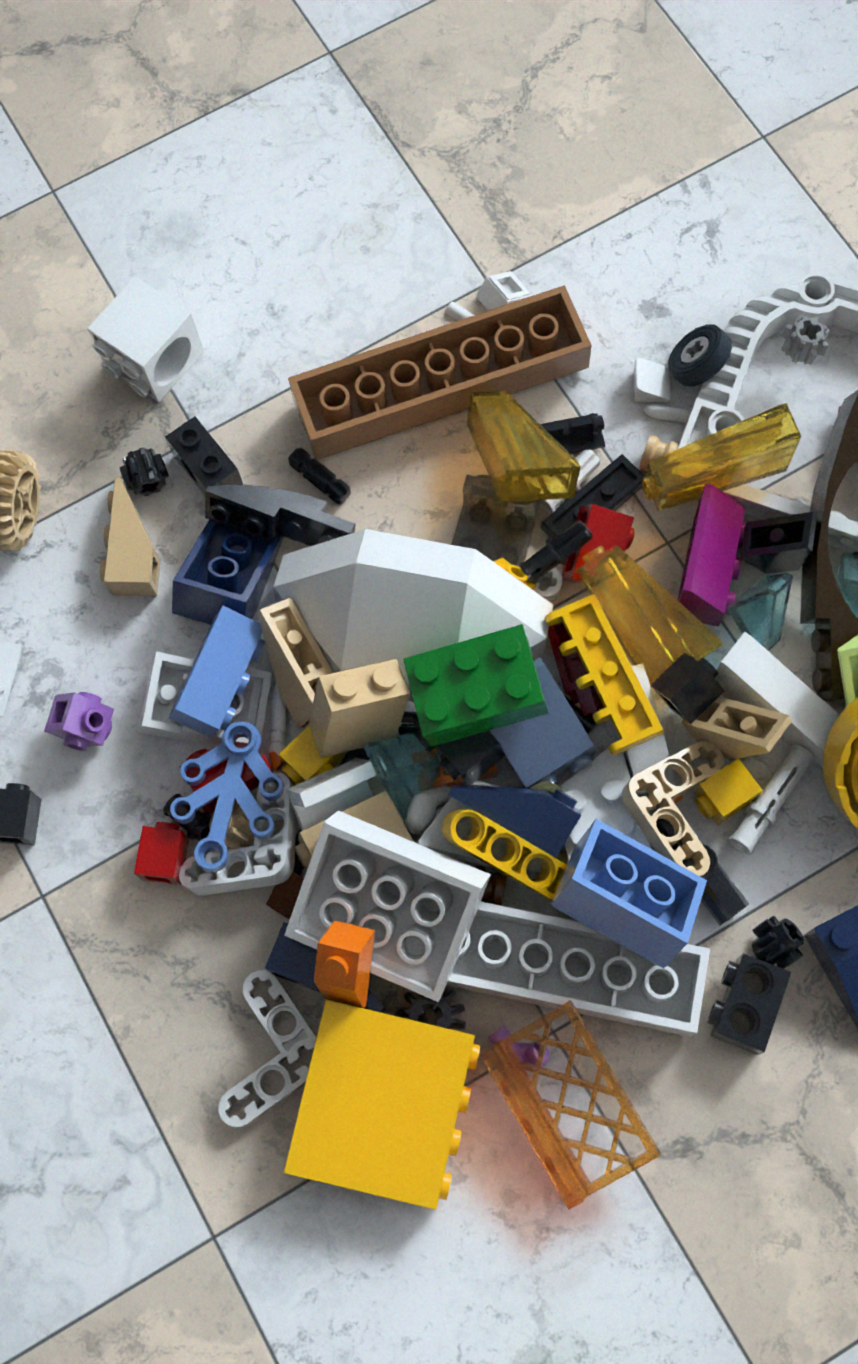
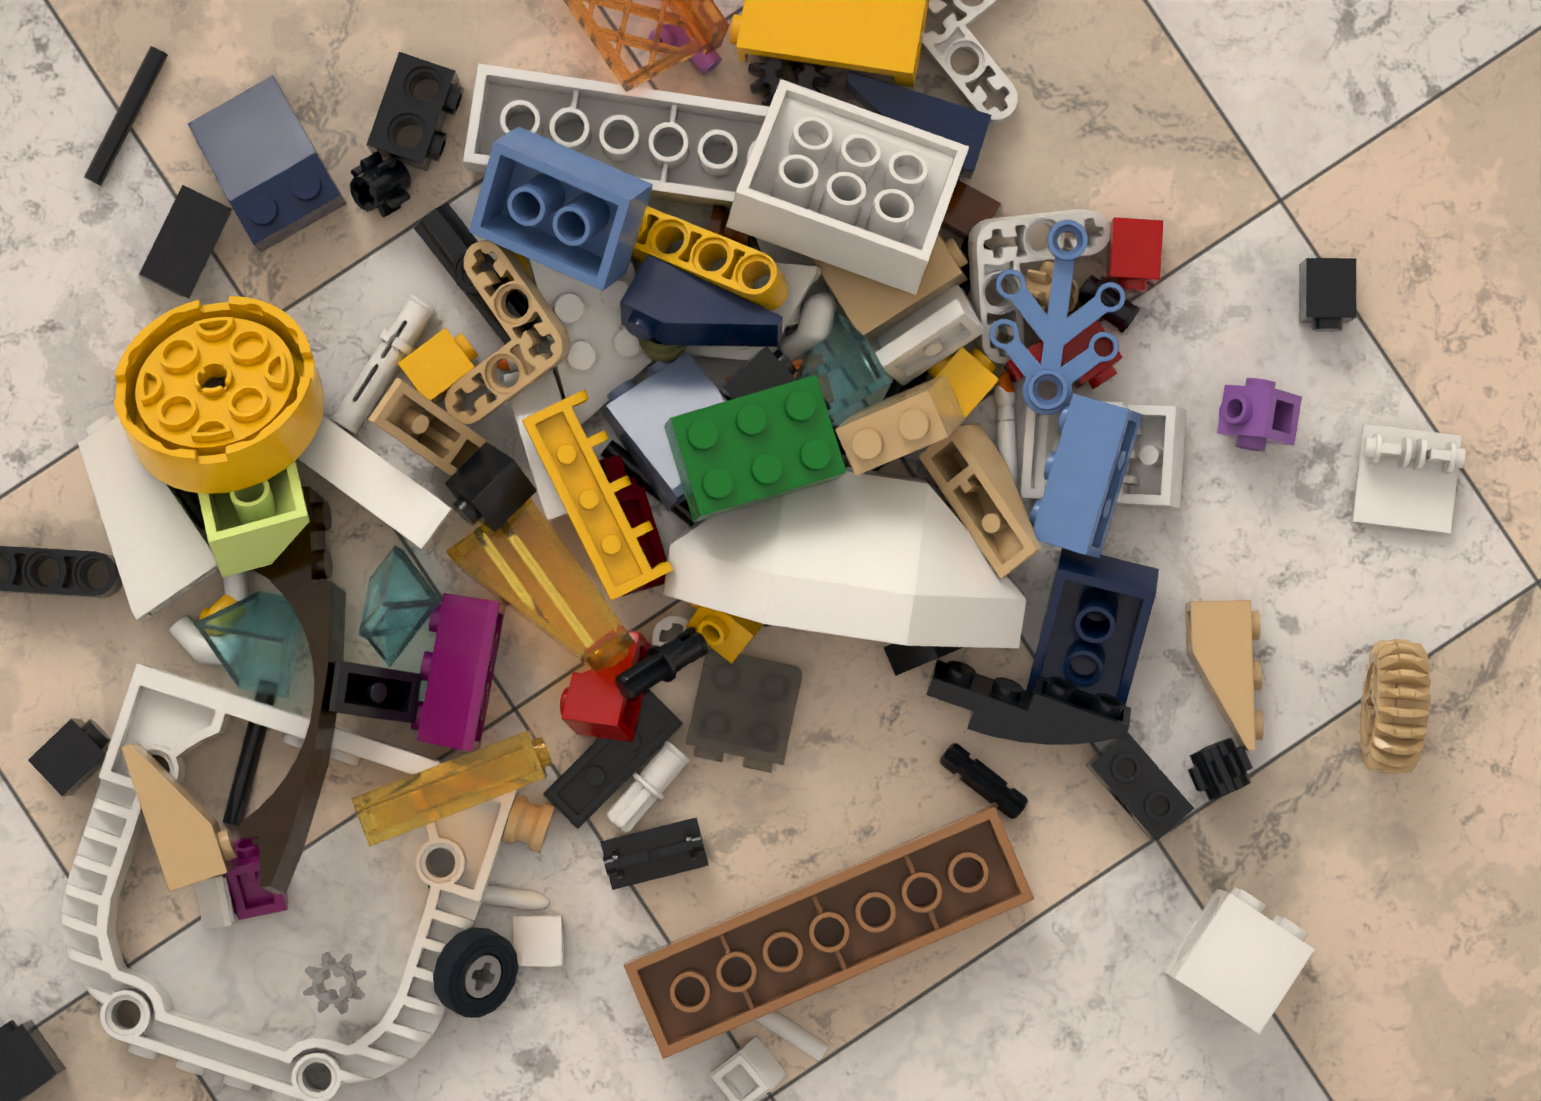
camera: 165 degrees right, 15 degrees up
orange slope [314,920,375,1008] -> none
clear yellow slope [466,391,581,502] -> none

